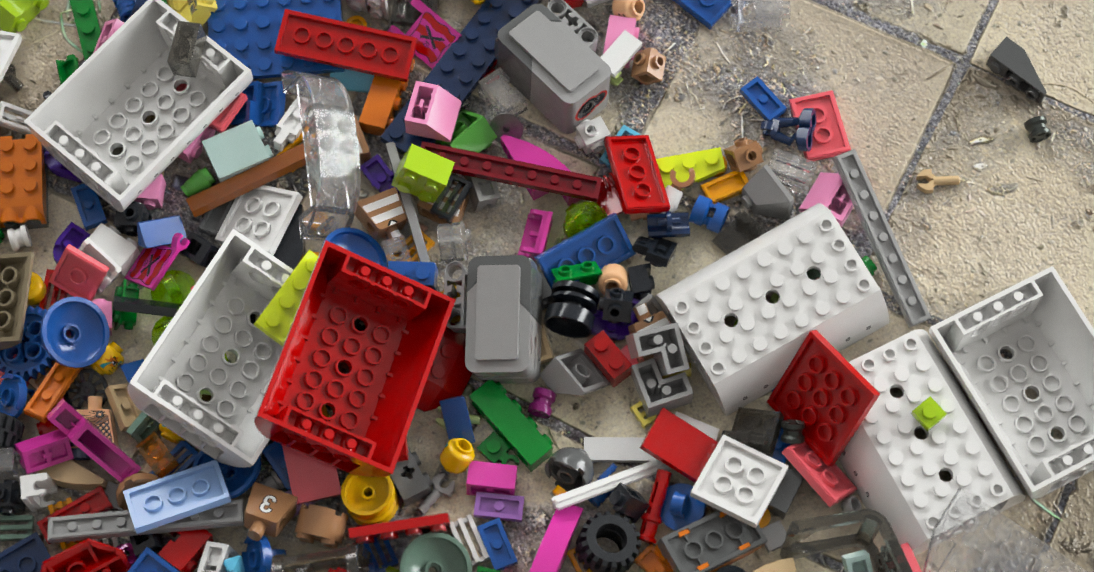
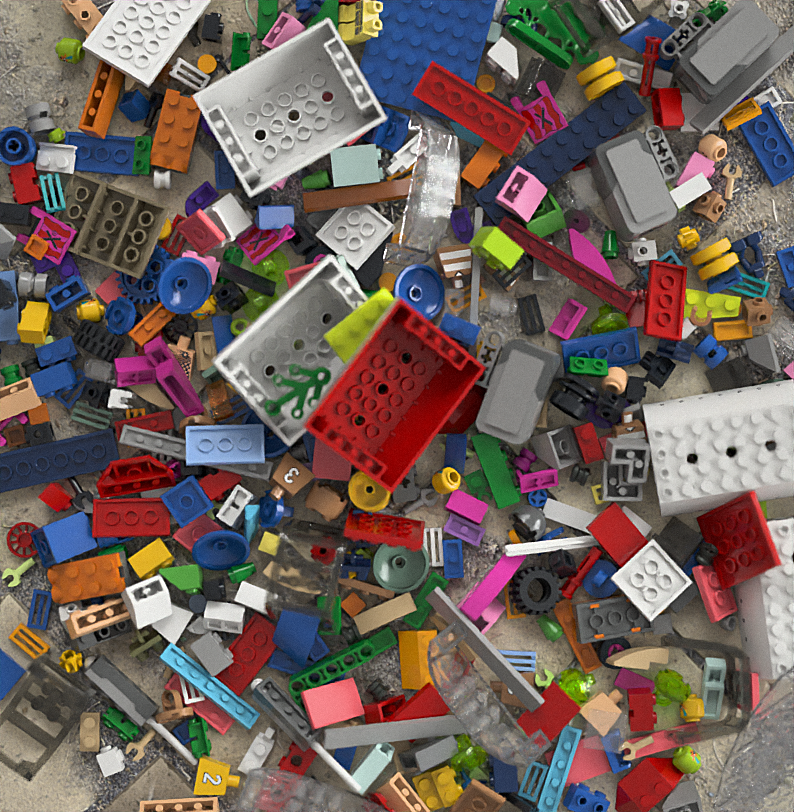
camera: 15 degrees right, 20 degrees up
clear smoke brick [167,21,207,78] -> none
none -> light orange tile [197,54,217,75]
none -> black brick [201,12,224,44]
none -> black brick [215,281,249,315]
none -> green plant [264,363,331,420]
none -> dark pink hinge [516,466,558,494]
none -> black tile [517,294,546,336]
none -> blue wheel [527,489,547,507]
none -> pearl dark grey wheel [569,463,590,486]
none -> green cone [601,230,620,260]
none -> yellow gear [676,226,700,251]
none -> yellow wheel [689,237,739,281]
none -> blue hinge [707,266,743,294]
none -> tan bar [721,163,742,200]
none -> teal tile [727,273,770,298]
none -> dark blue piece [728,231,765,278]

